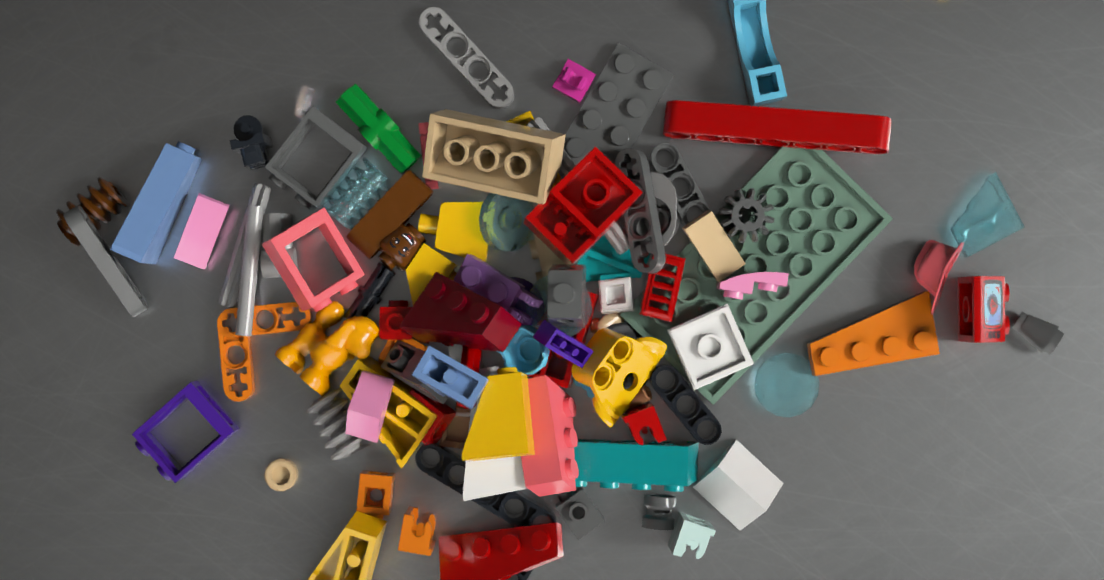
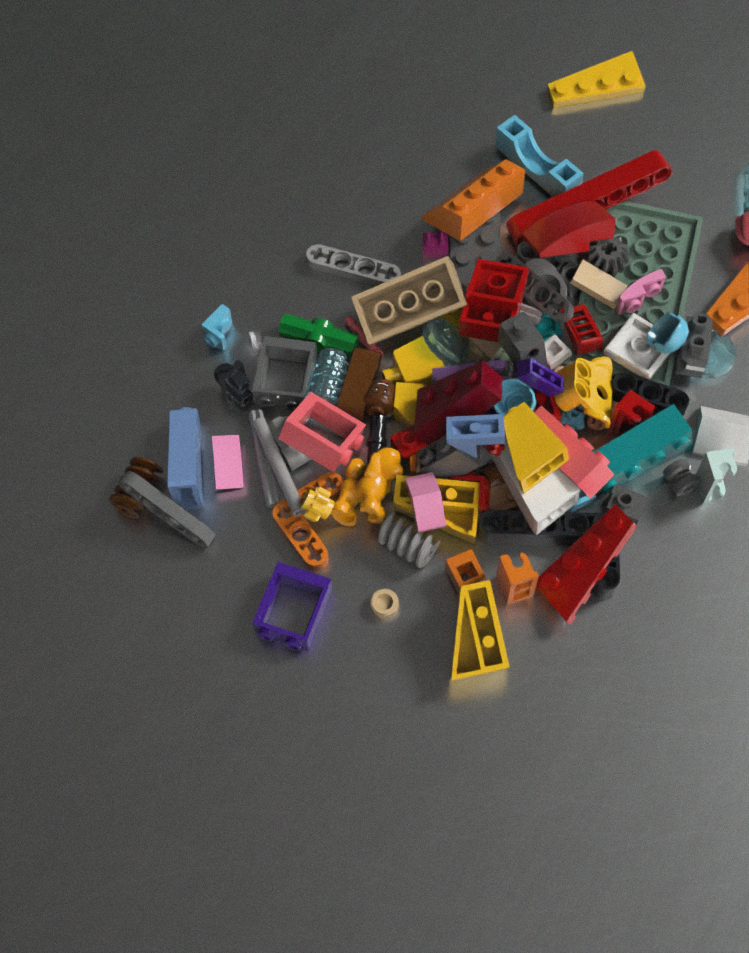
camera: 25 degrees left, 25 degrees down
none -> medium azure bracket [201,304,232,351]
none -> yellow gear [300,486,334,522]
none -> orange slope [421,159,525,241]
none -> red slope [522,200,615,258]
none -> medium azure hair [646,312,689,353]
none -> dark grey hips [675,313,713,378]

